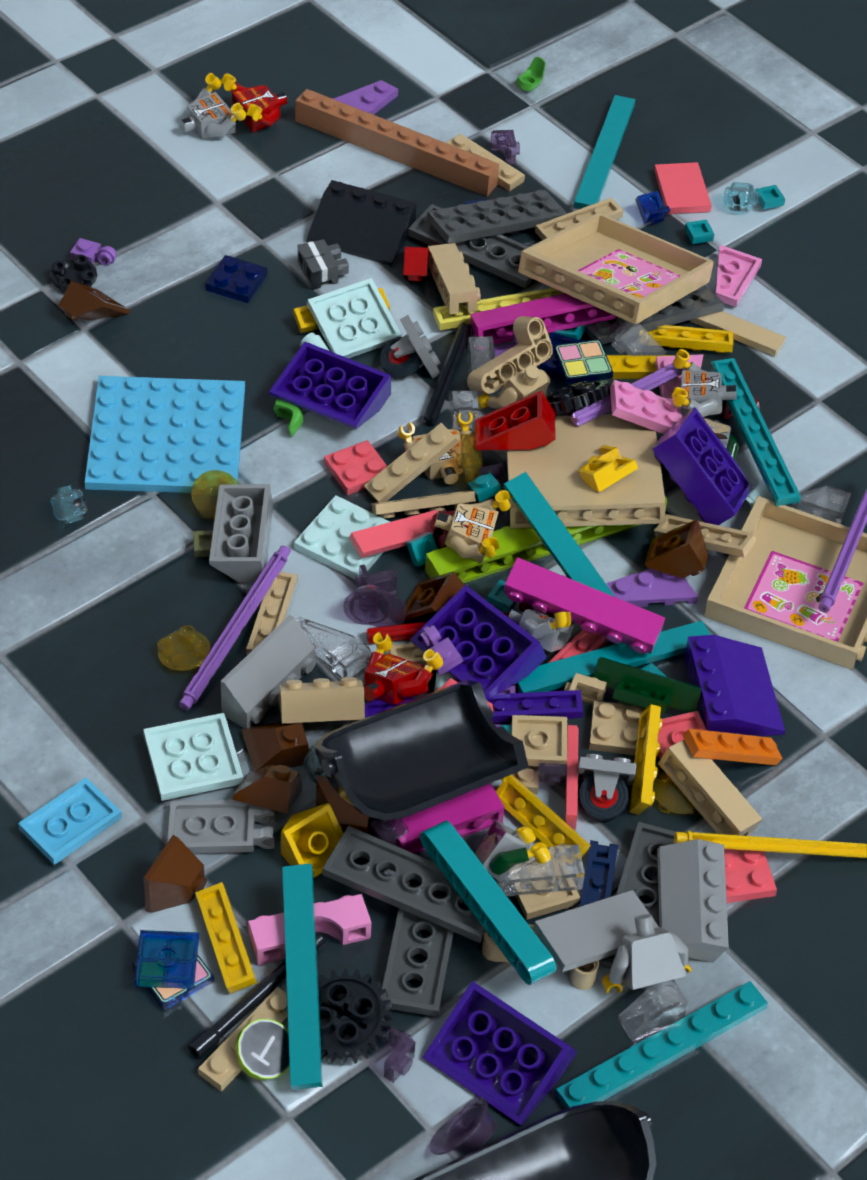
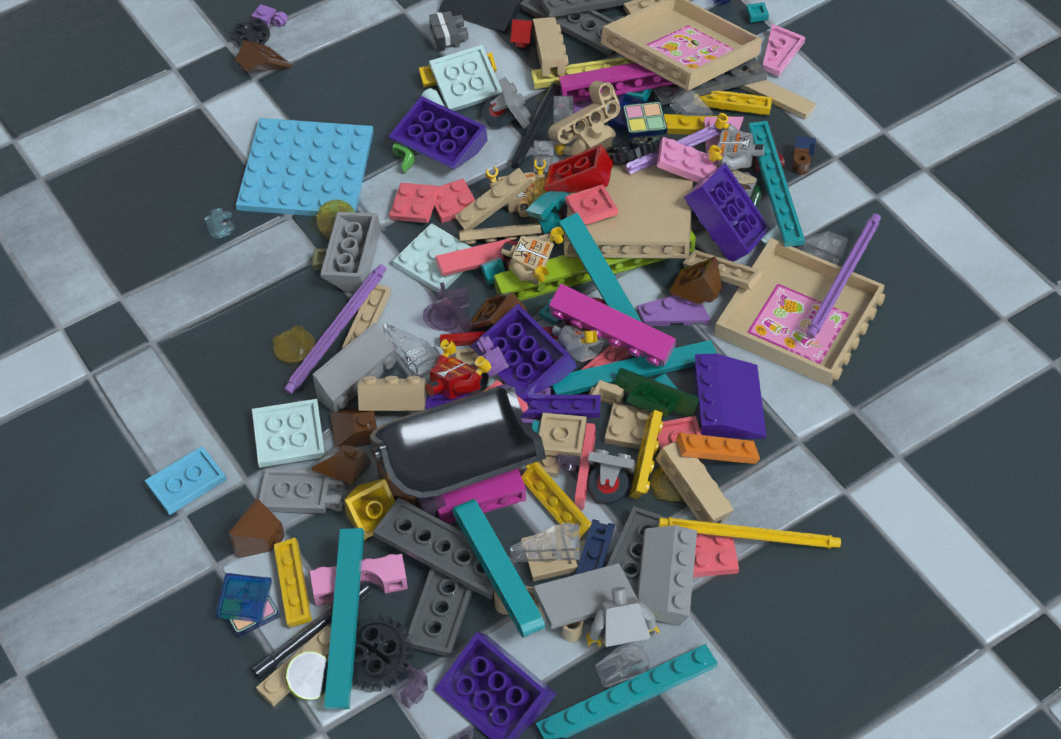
camera: 10 degrees right, 5 degrees up
clear blue plate [205,255,267,303] -> none
torso [475,819,551,882] -> none
yellow slope [578,445,638,492] -> none
none -> coral plate [389,183,439,223]
none -> teal slope [526,191,569,220]
none -> coral plate [565,185,618,225]
none -> reddish brown leg [792,136,816,175]

